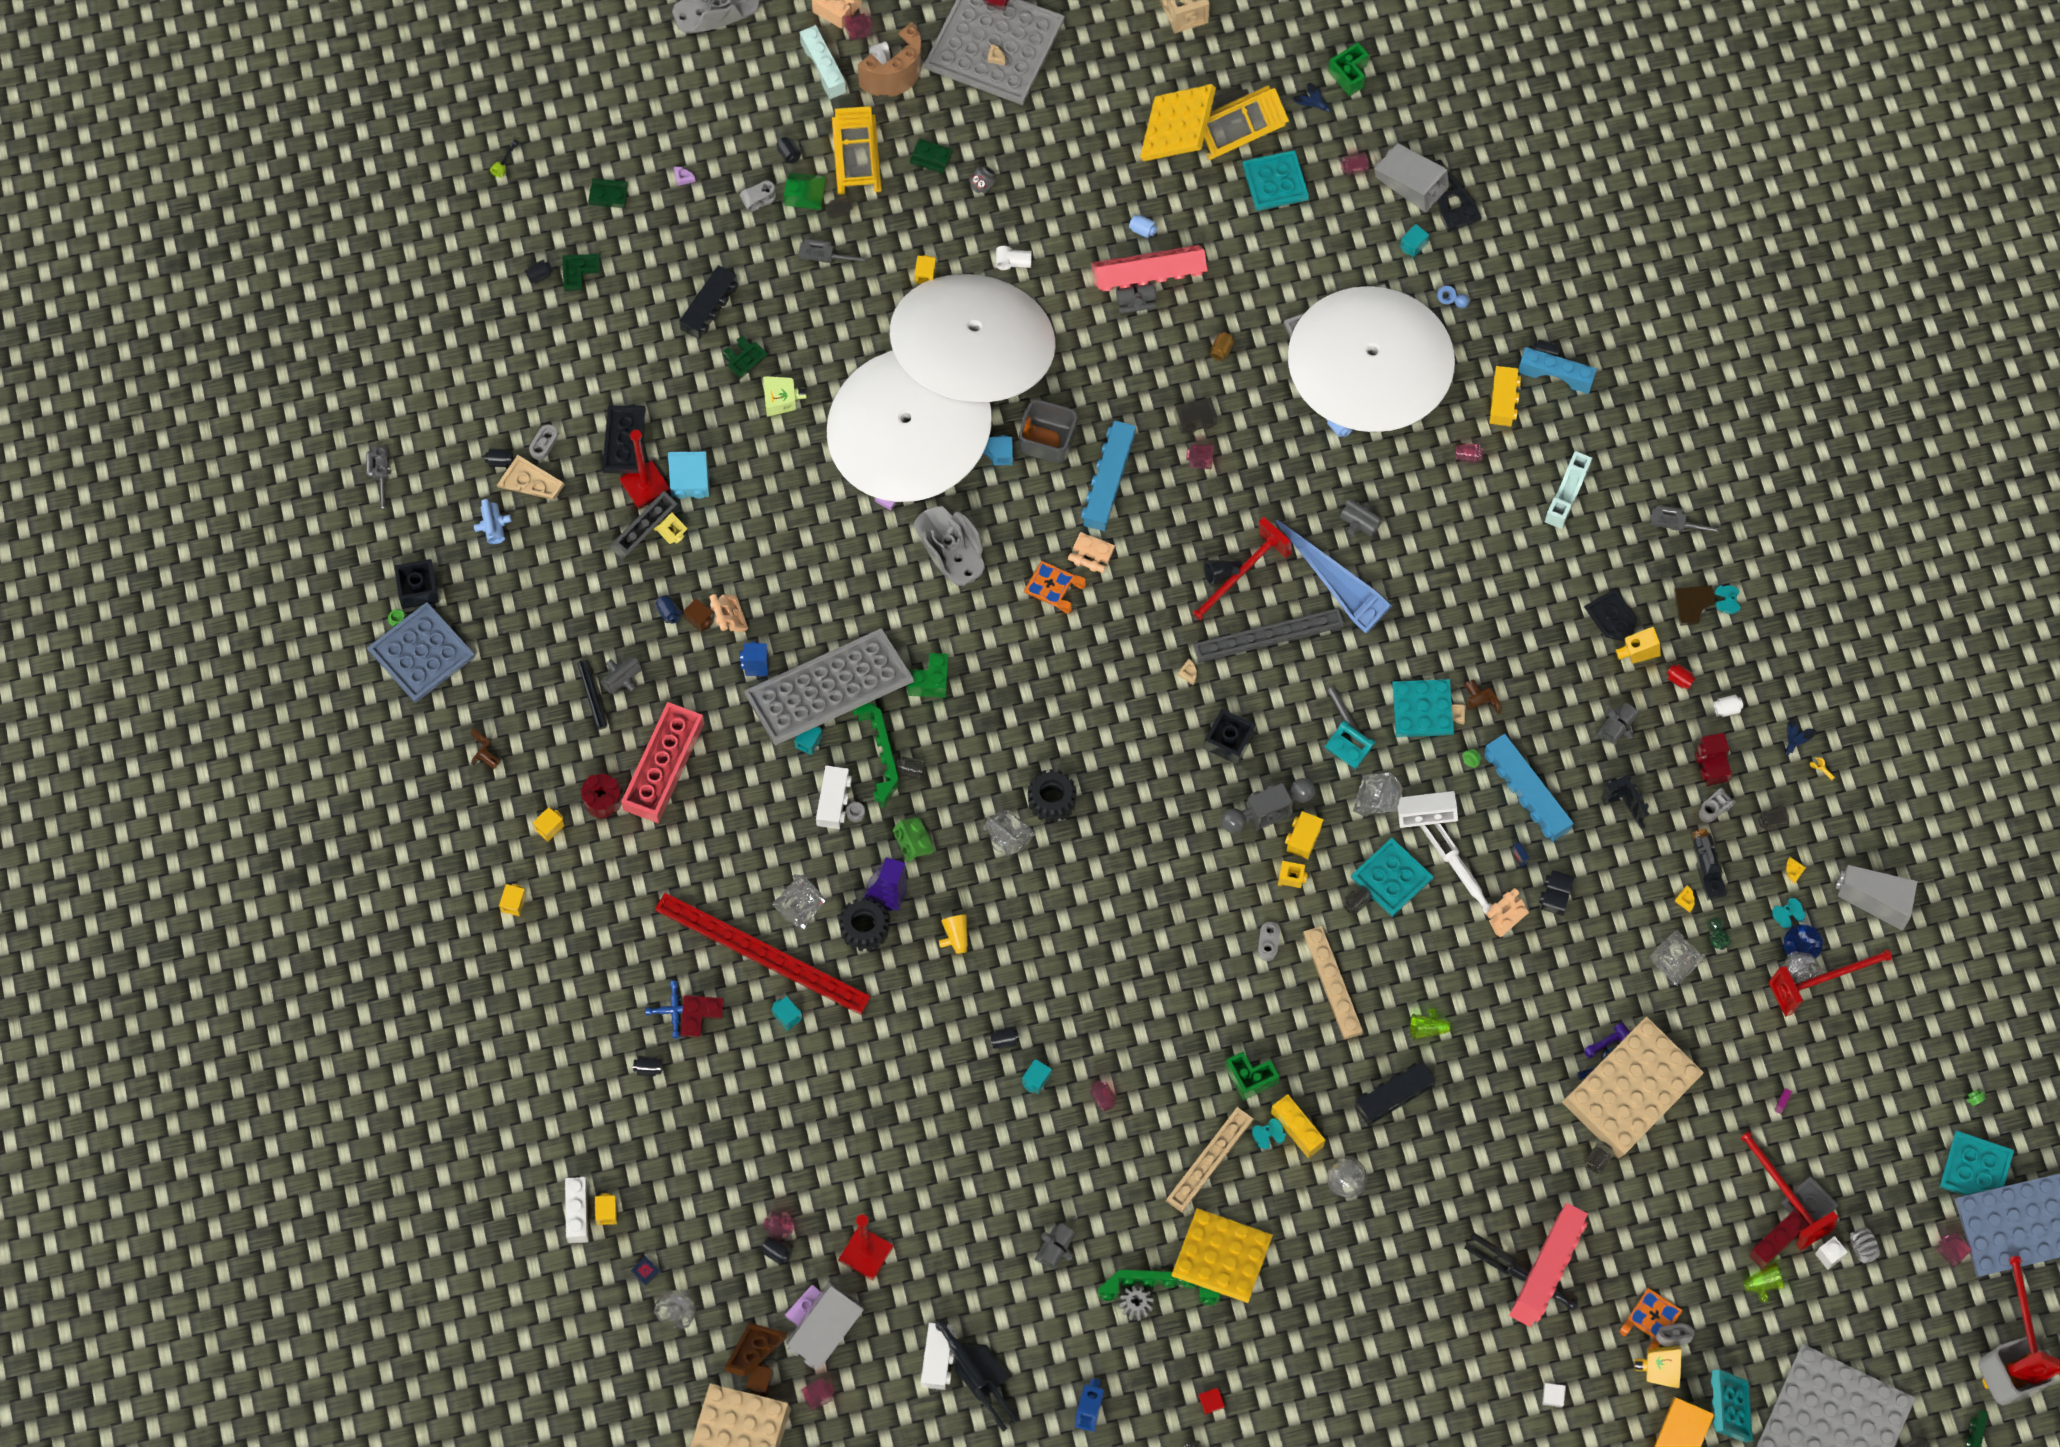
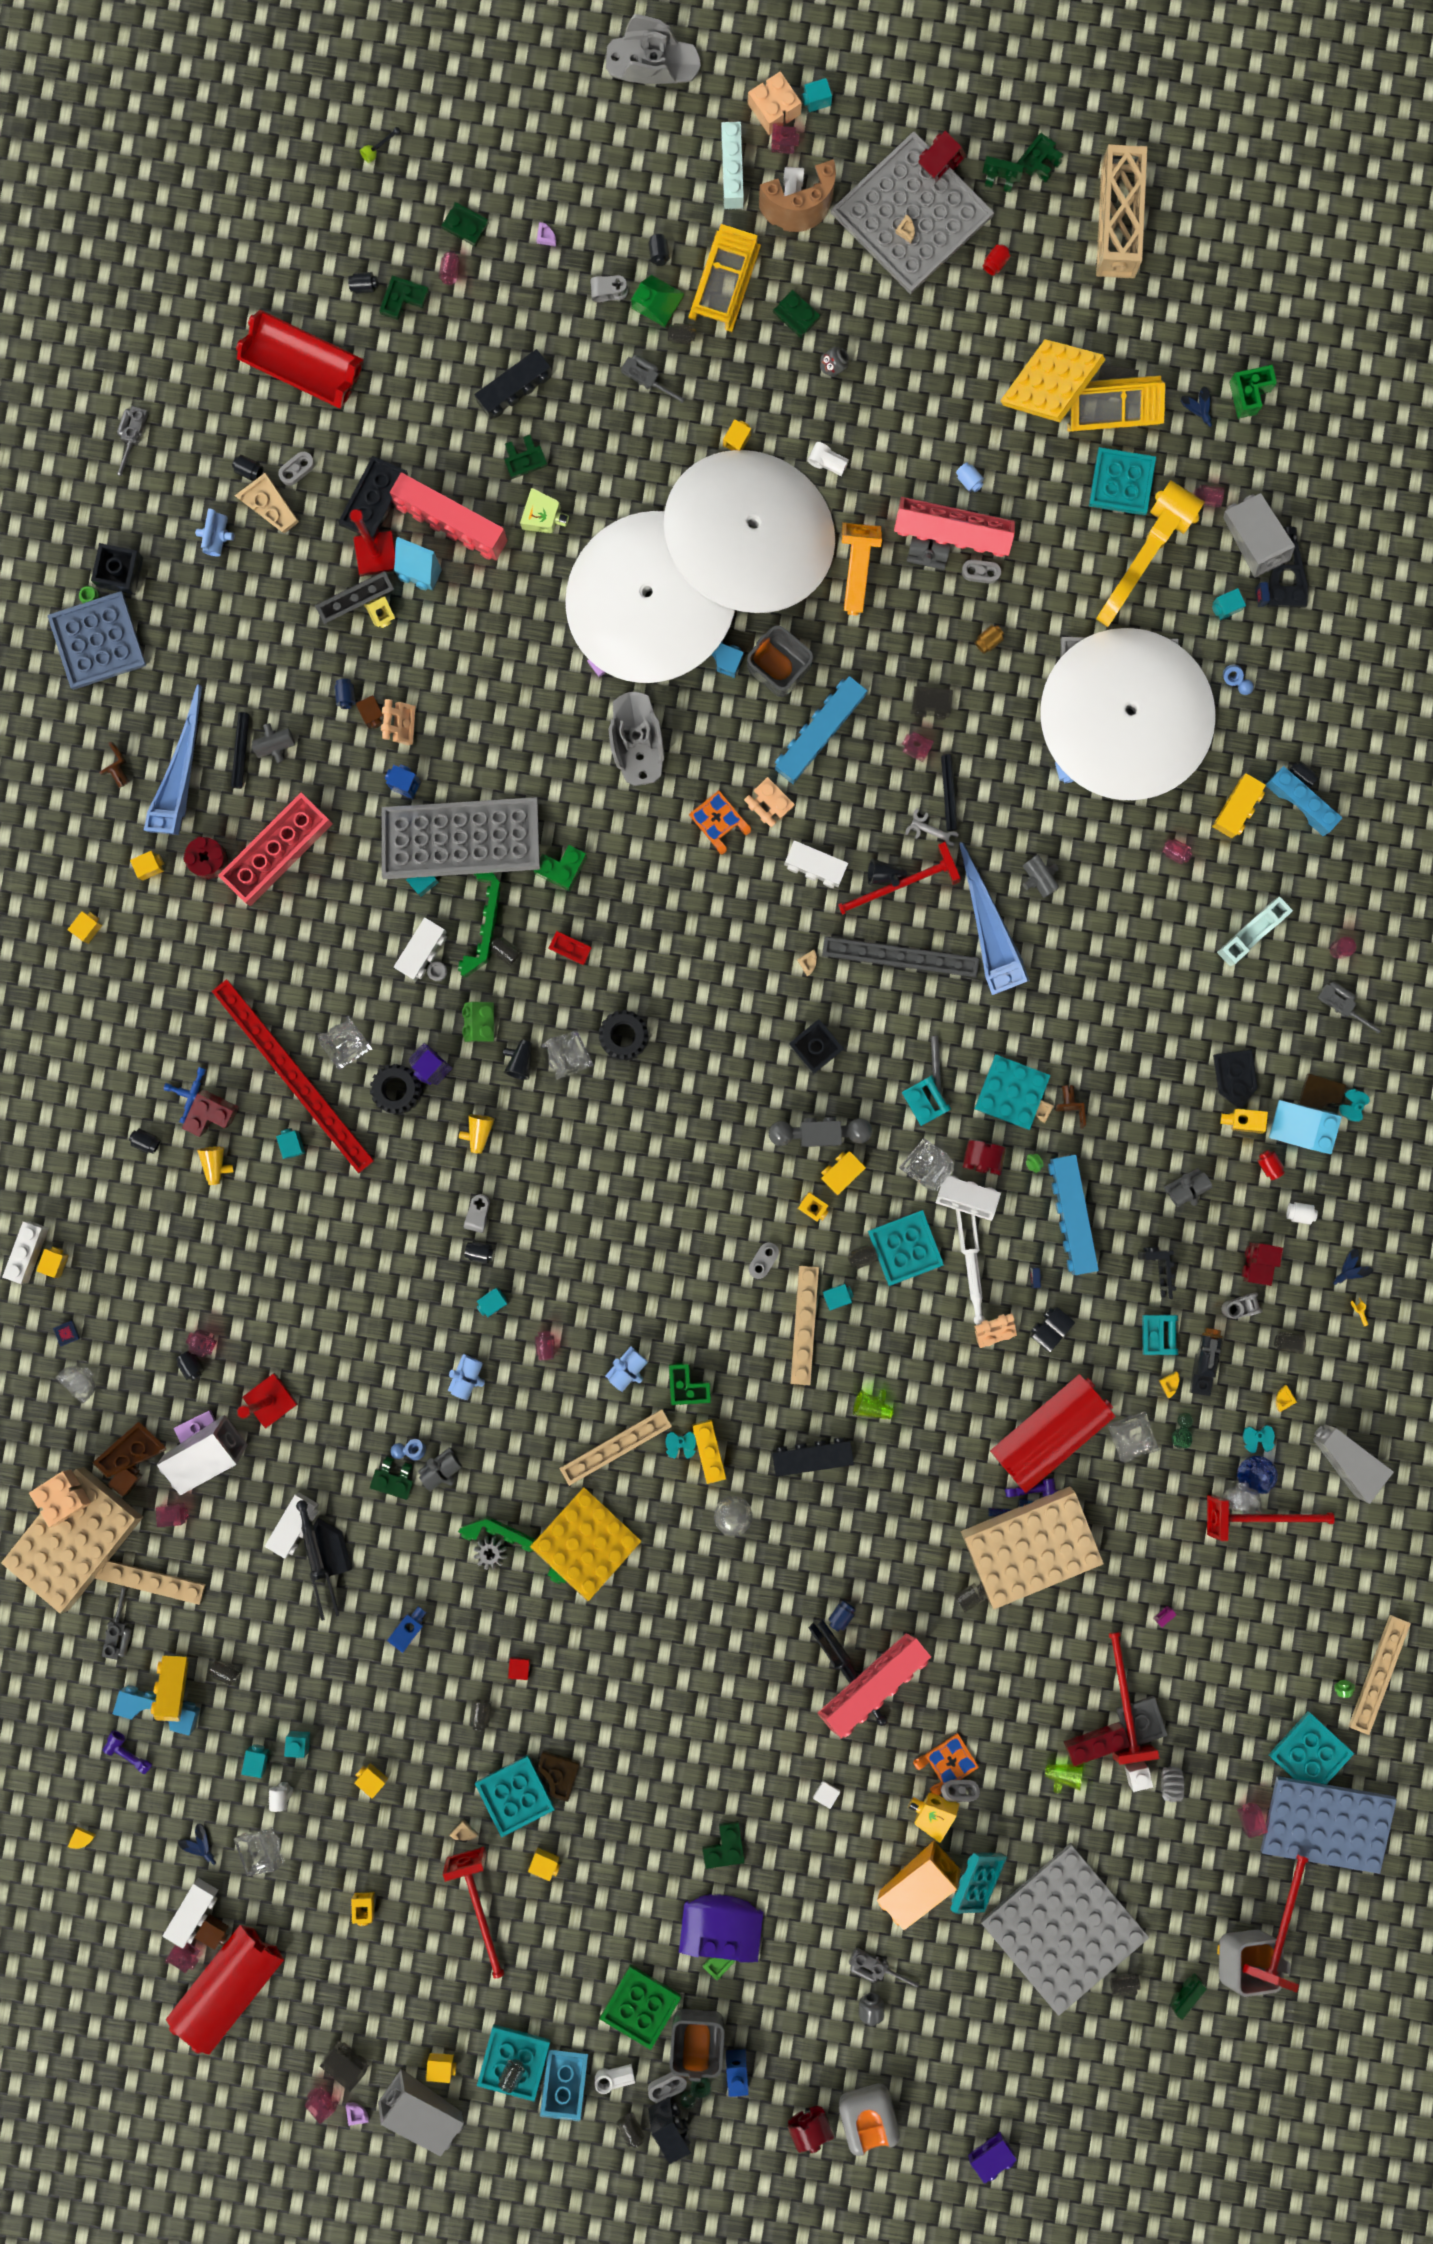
camera: 25 degrees right, 20 degrees up
none -> light nougat piece [29,1470,91,1527]
none -> medium blue plate [144,684,202,835]
none -> yellow piece [197,1146,233,1185]
none -> red cylinder [236,310,364,409]
none -> dark green plate [370,1457,414,1500]
none -> coral brick [390,472,508,561]
none -> medium blue plate [390,1439,426,1460]
none -> clear pink brick [439,252,460,285]
none -> light blue pin [448,1354,485,1400]
none -> light grey piece [464,1194,490,1233]
none -> black piece [503,1040,532,1080]
none -> red plate [548,931,592,966]
none -> light blue pin [605,1346,648,1392]
none -> white brick [785,841,848,888]
none -> teal brick [822,1284,854,1311]
none -> dark blue brick [828,1600,856,1632]
none -> light orange piece [842,522,882,615]
none -> light grey bar [905,809,959,847]
none -> black axle [941,754,957,831]
none -> light grey plate [962,560,1001,584]
none -> dark red brick [962,1140,1006,1176]
none -> red brick [983,244,1010,276]
none -> red cylinder [990,1374,1116,1493]
none -> yellow piece [1095,480,1205,627]
none -> teal plate [1142,1315,1179,1355]
none -> dark blue tile [1256,582,1270,607]
none -> medium azure slope [1269,1100,1342,1154]
none -> clear pink brick [1330,937,1356,959]
none -> tan plate [1349,1615,1411,1735]

